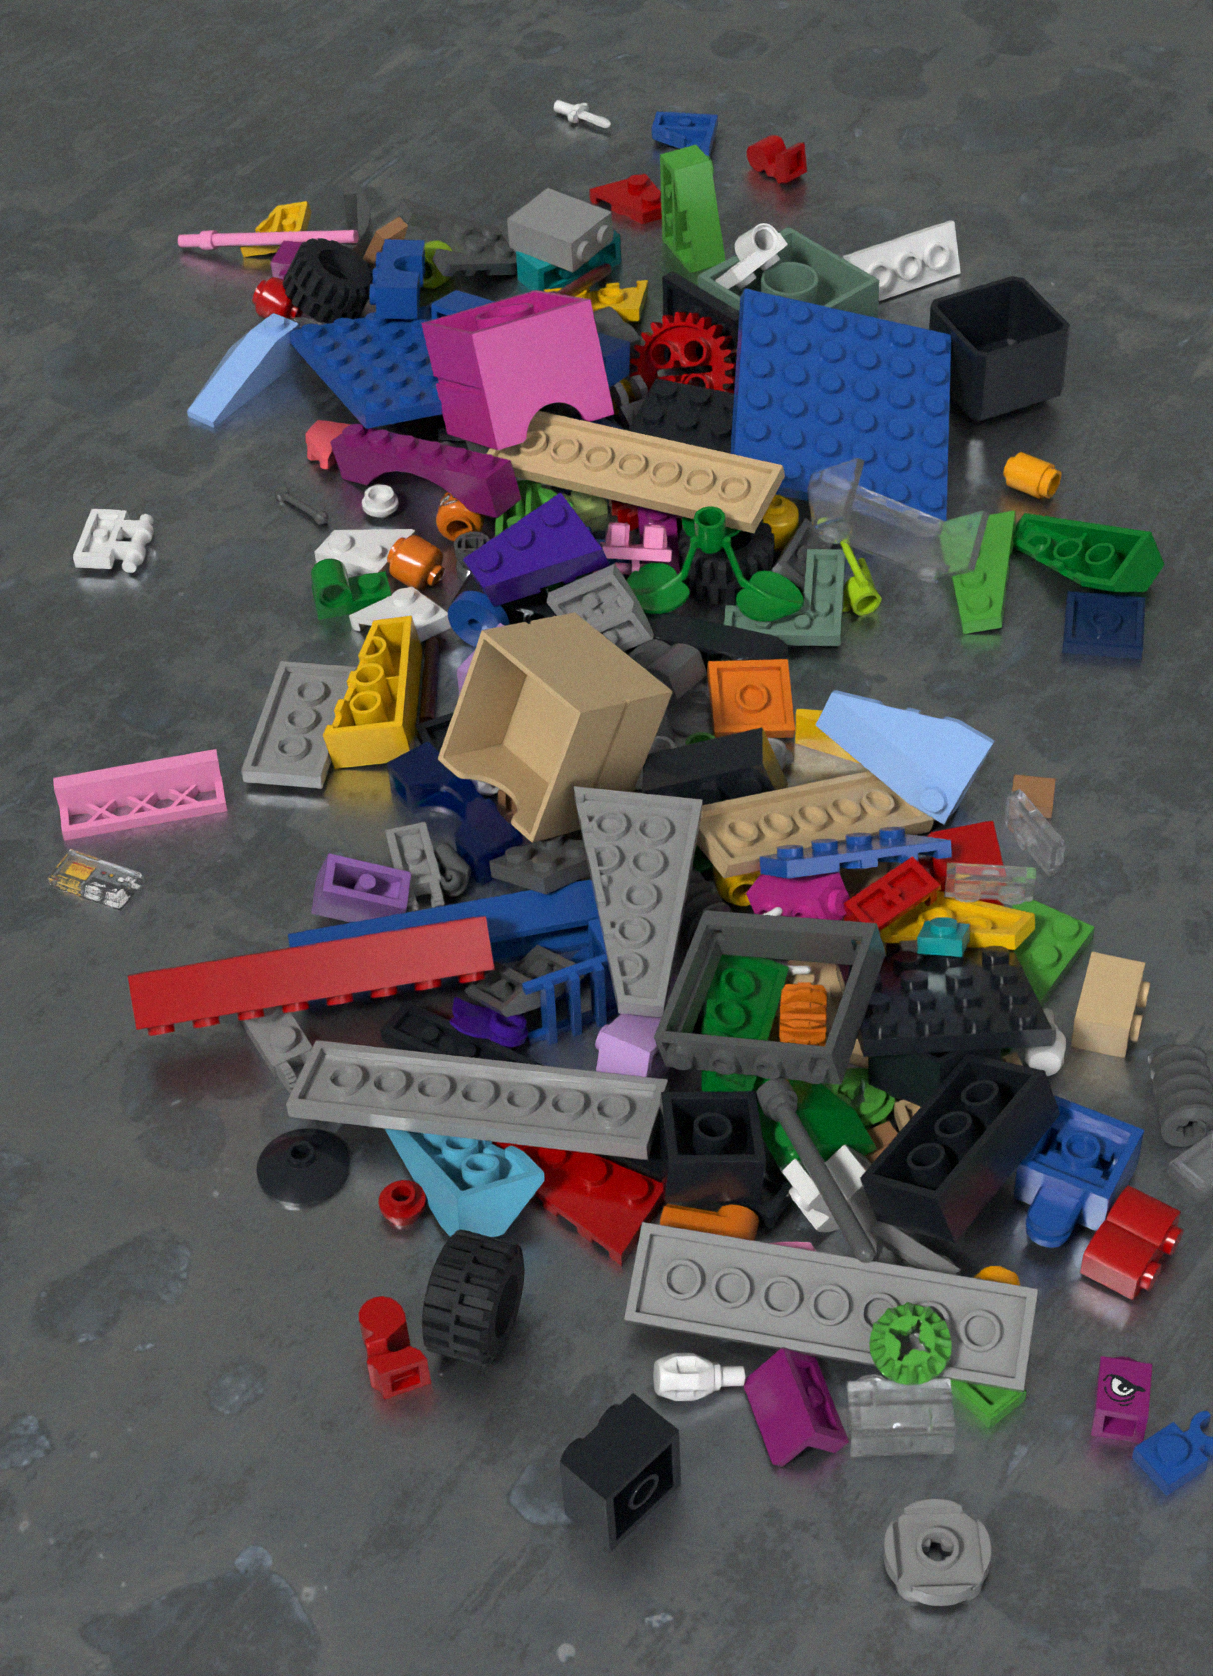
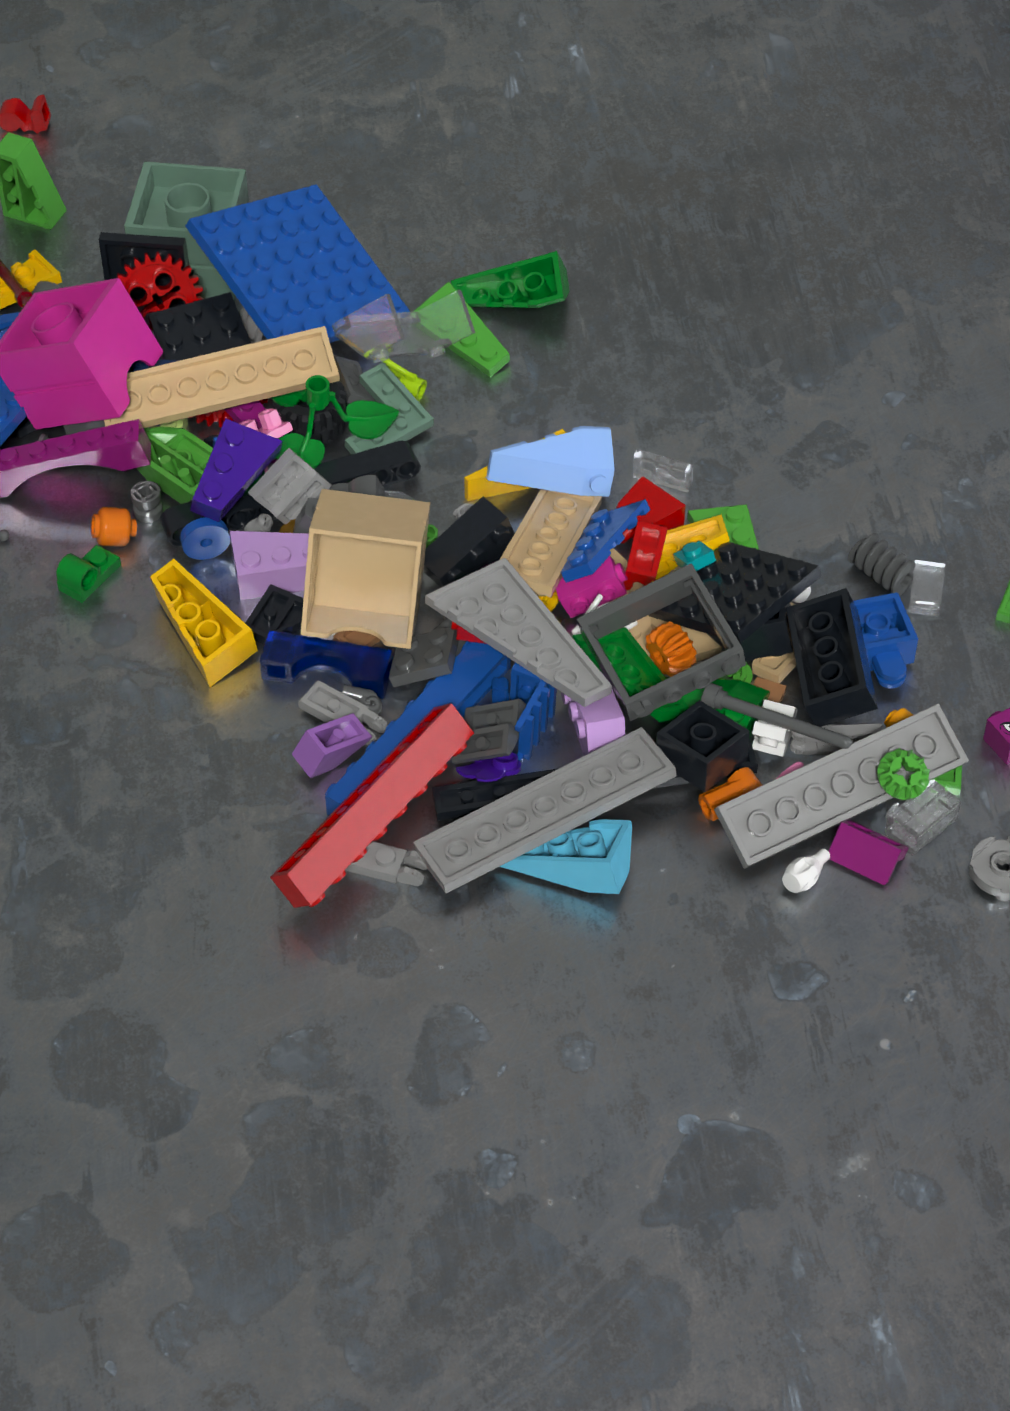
camera: 45 degrees left, 5 degrees up
clear tile [48,849,144,911] -> none
bright pink fence [53,749,227,841] -> none
light grey plate [241,661,357,789] -> none
black dish [257,1128,350,1207] -> none
white wing [314,529,416,576] -> none
white wing [349,586,452,642] -> none
red leg [358,1296,431,1400] -> none
white plate [362,484,399,518] -> none
red plate [379,1180,426,1226] -> none
black tyre [422,1229,525,1367] -> none
orange head [436,492,486,542] -> none
red wing [492,1141,665,1266] -> none
black brick [559,1393,681,1553] -> none
orange plate [707,659,795,738] -> none
white plate [715,223,788,290] -> none
white brick [843,220,961,301] -> none
black plate [929,276,1070,422] -> none
clear plate [944,862,1036,905] -> none
light orange brick [1003,452,1061,499] -> none
medium nougat tile [1010,774,1056,818] -> none
dark blue tile [1062,591,1145,660] -> none
tan brick [1071,952,1151,1058] -> none
red brick [1080,1185,1184,1300] -> none

